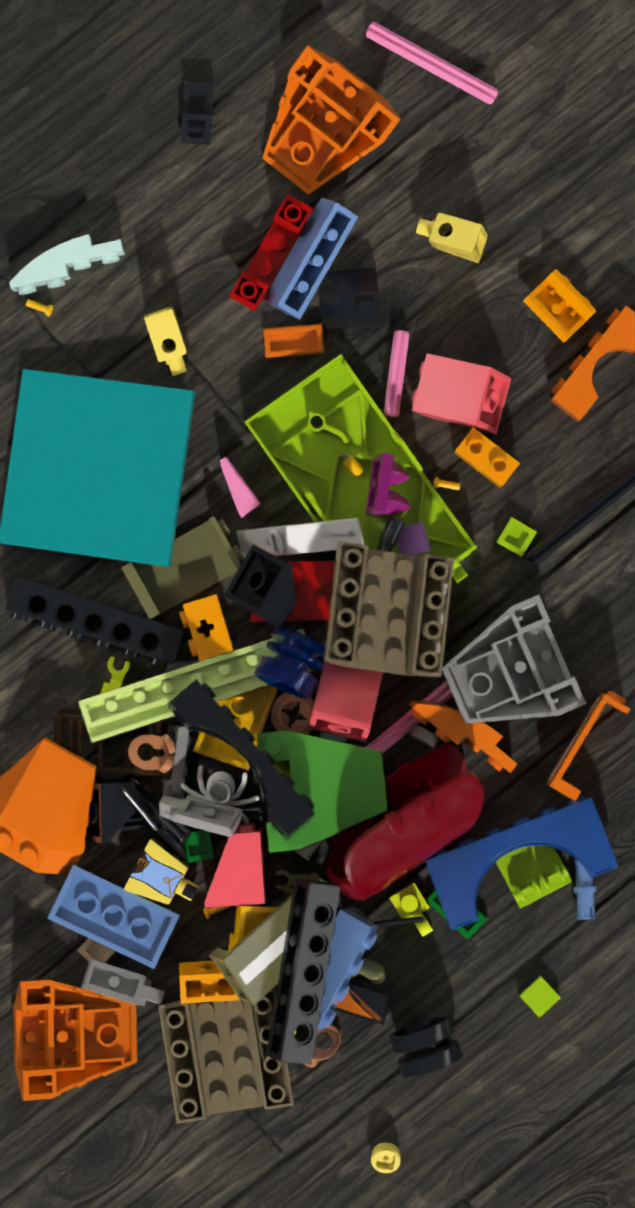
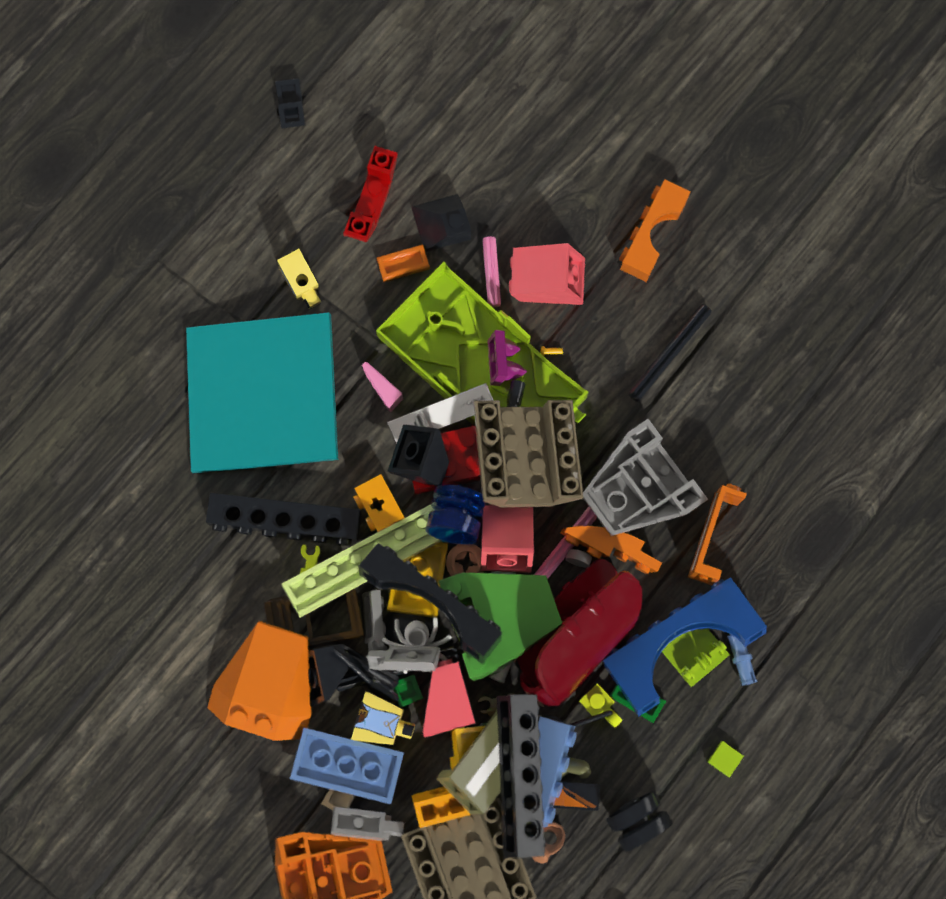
camera: 10 degrees left, 10 degrees down
light aqua slope [9,234,125,295] -> none
yellow piece [26,299,53,316] -> none
olive panel [121,516,245,619] -> none
nougat piece [128,734,175,773] -> none
yellow piece [203,906,230,919] -> none
orange wedge [263,45,401,194] -> none
medium blue brick [263,197,358,320] -> none
yellow piece [342,453,363,476] -> none
bright pink axle [366,22,498,104] -> none
medium lavender tile [397,522,431,556] -> none
light yellow torso [416,213,488,263] -> none
light orange brick [454,427,520,488] -> none
lime tile [496,517,537,557] -> none
light orange bracket [523,269,596,343] -> none

